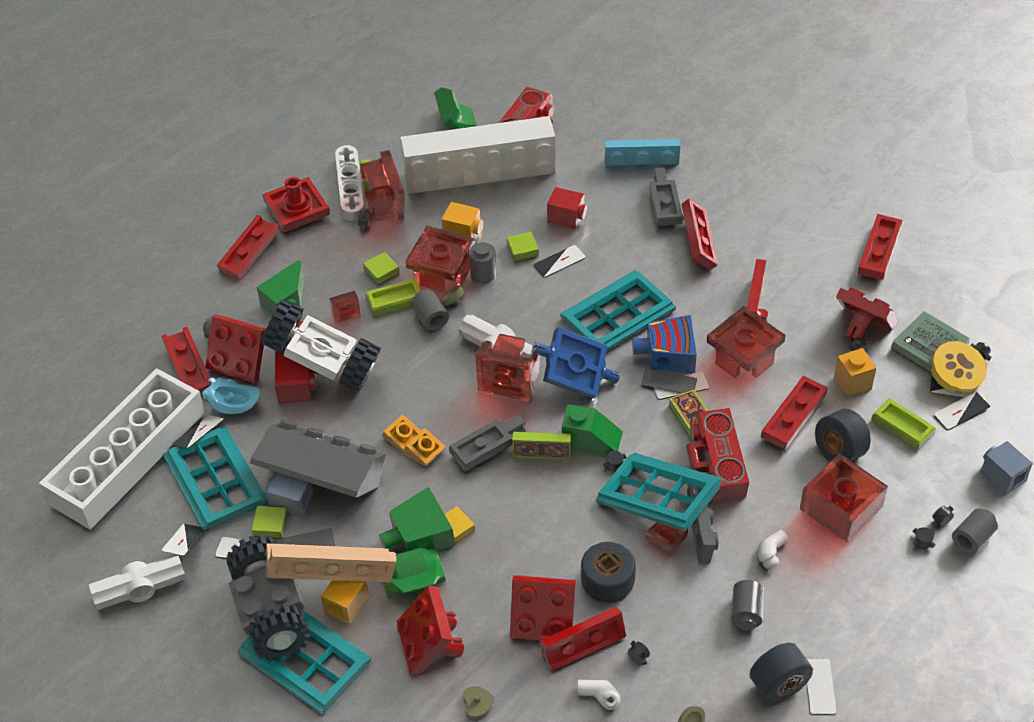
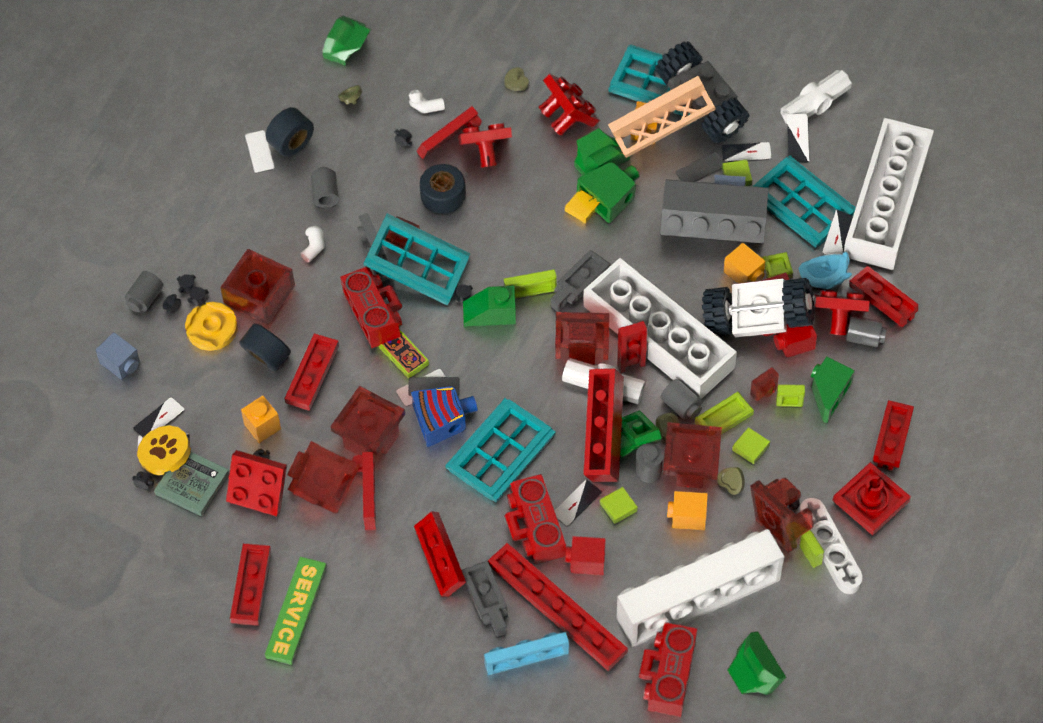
camera: 165 degrees right, 10 degrees up
light orange slope [382,415,446,467] -> none
blue plate [531,327,620,399] -> none
lime tile [871,398,936,450] -> none
none -> yellow tile [185,301,238,351]
none -> black piece [187,287,209,306]
none -> bright green tile [265,557,327,665]
none -> clear red panel [287,441,360,514]
none -> red plate [488,543,628,671]
none -> red piece [505,474,566,565]
none -> white brick [584,258,737,399]
none -> red brick [584,368,624,482]
none -> red hinge [617,321,647,373]
none -> green slope [620,410,661,457]
none -> olive piece [717,467,745,495]
none -> light orange brick [723,243,765,284]
none -> lime tile [762,252,794,279]
none -> lime tile [776,384,805,407]

